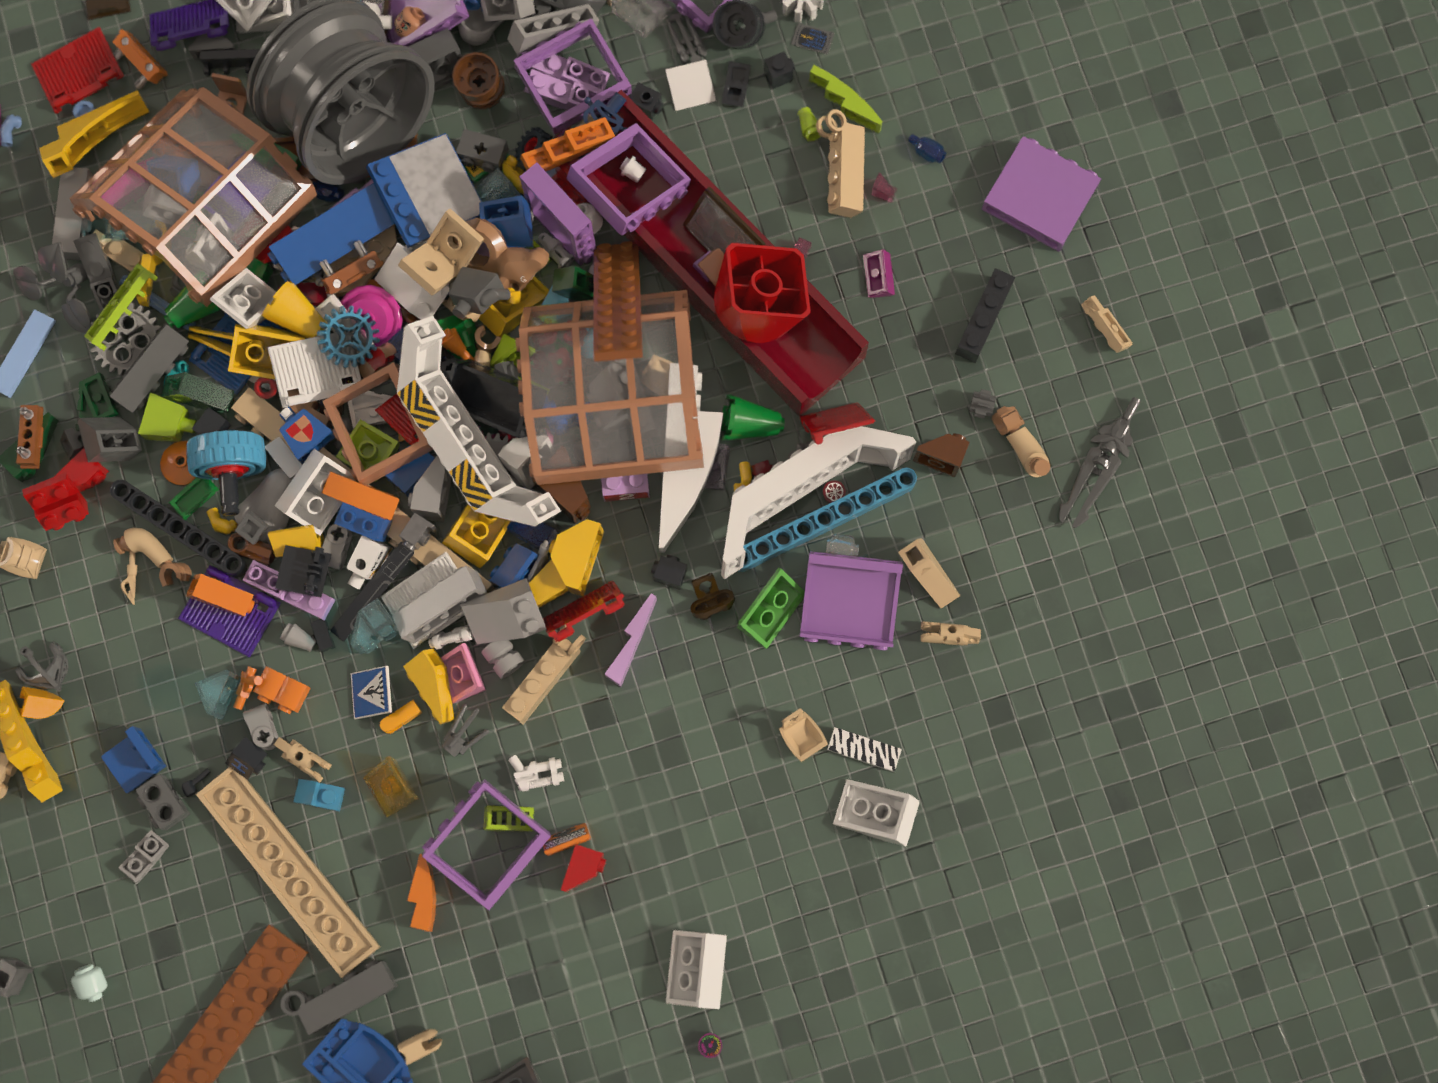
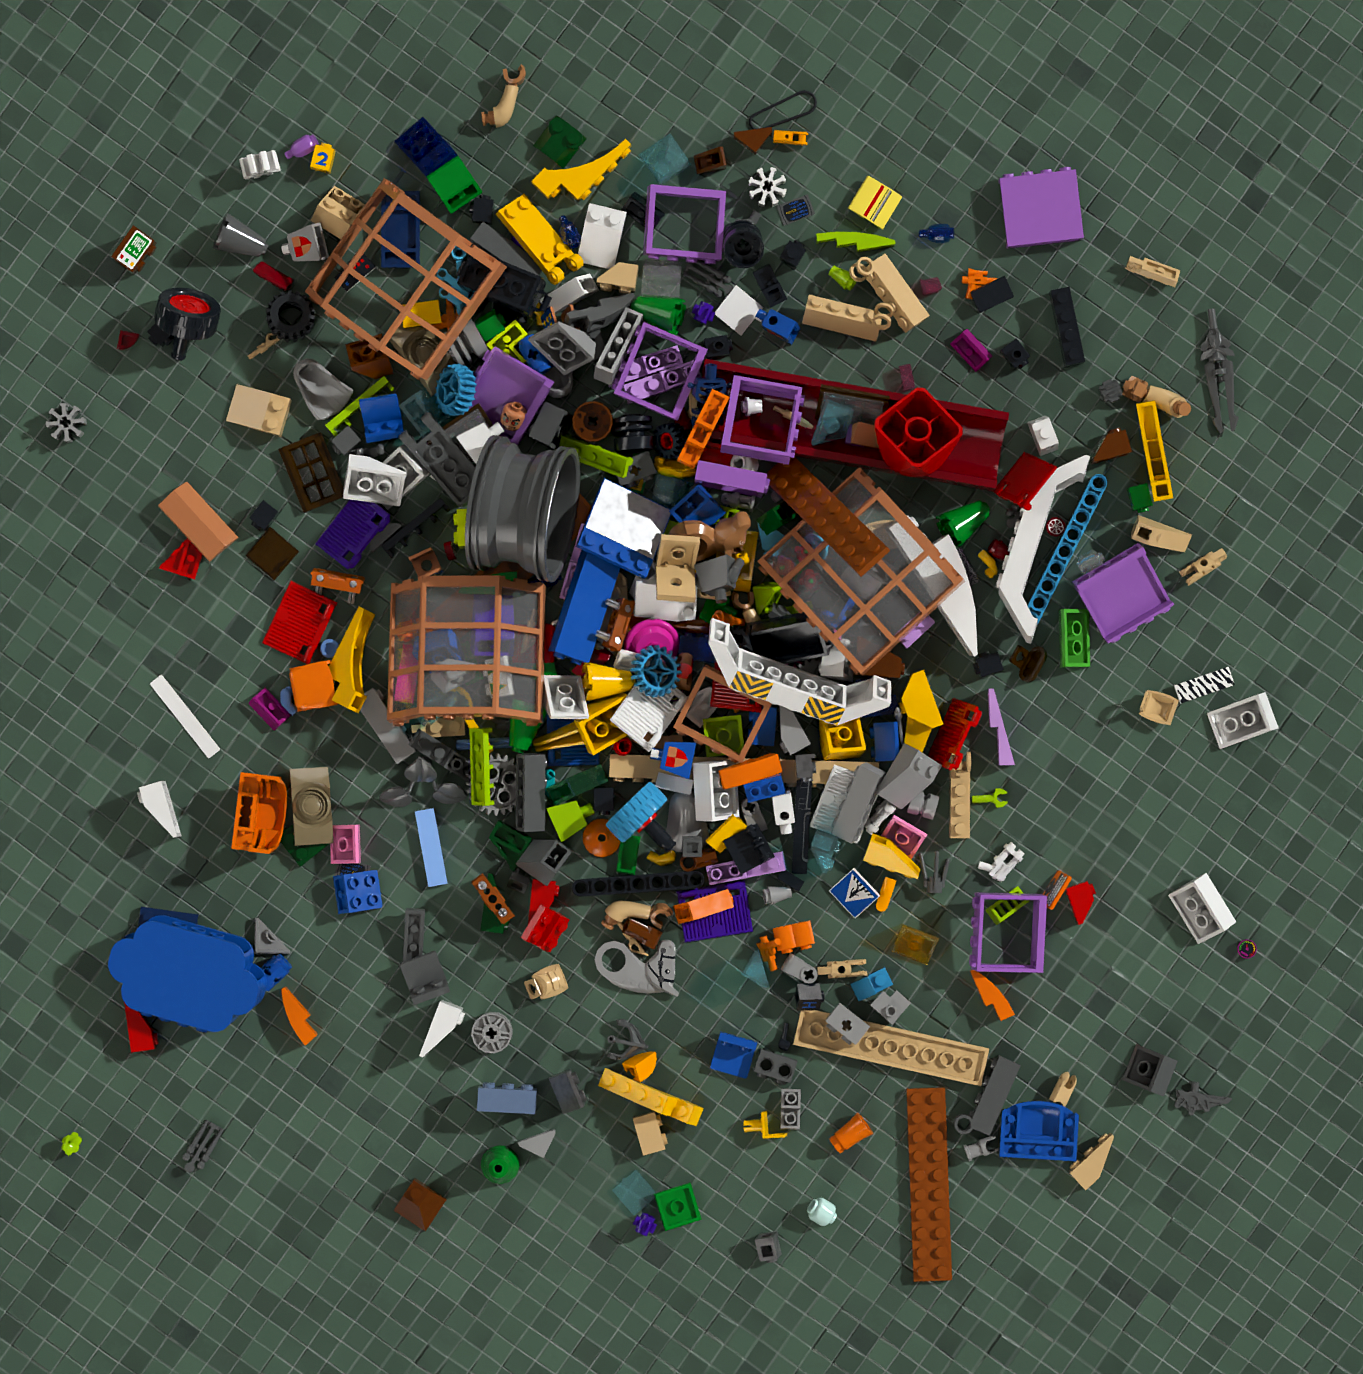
camera: 40 degrees left, 10 degrees up
none -> orange piece [289,660,339,712]
none -> lime hinge [559,434,633,478]
none -> light grey animal [595,940,679,997]
none -> black wheel [612,414,654,453]
none -> reddish brown piece [622,918,663,949]
none -> green cone [631,296,686,335]
none -> dark purple gear [691,301,715,325]
none -> yellow bracket [743,1111,787,1139]
none -> blue torso [755,309,801,345]
none -> tan hand [773,405,813,429]
none -> tan hinge [802,295,894,341]
none -> clear light blue slope [811,399,854,445]
none -> light grey brick [825,1002,870,1045]
none -> orange plant [829,1112,873,1153]
none -> light yellow slope [848,175,902,229]
none -> light grey brick [870,990,911,1024]
none -> orange piece [962,268,998,300]
none -> light grey piece [963,1136,1000,1162]
none -> black slope [970,276,1014,313]
none -> lime bar [972,788,1008,808]
none -> black brick [1000,338,1030,369]
none -> white torso [1027,416,1059,456]
none -> green brick [1127,483,1153,513]
none -> yellow arch [1136,400,1173,502]

